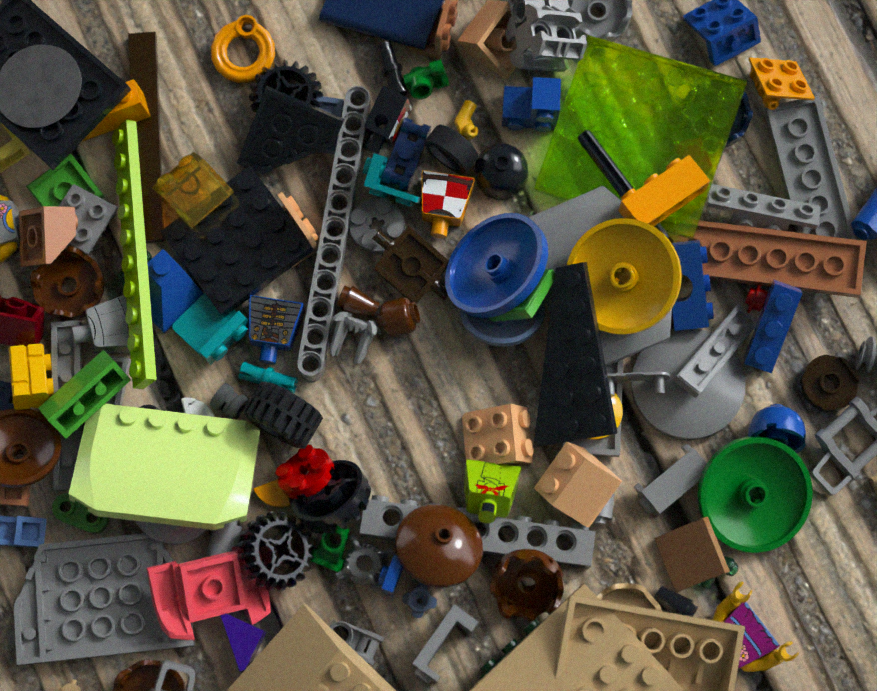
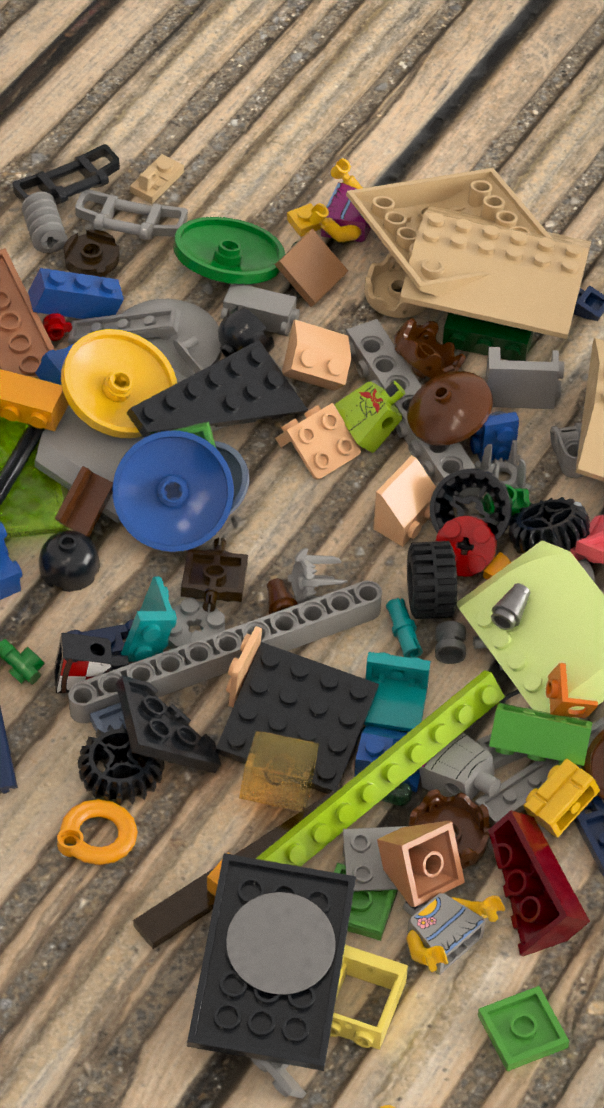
camera: 125 degrees left, 25 degrees down
white tile [181,398,215,417] -> none
torso [249,295,305,364] -> none
black pin [375,41,409,96] -> none
reddish brown head [377,297,420,337] -> none
torso [422,170,475,239] -> none
black tyre [424,124,478,175] -> none
yellow arm [454,100,478,140] -> none
black cone [654,586,698,617] -> none
blue cylinder [748,404,806,453] -> none
none -> reddish brown panel [55,466,113,538]
none -> black cylinder [218,306,275,357]
none -> yellow plate [287,203,321,237]
none -> light nougat slope [374,455,436,547]
none -> flat silver cone [491,583,531,630]
none -> orange bracket [546,663,598,719]

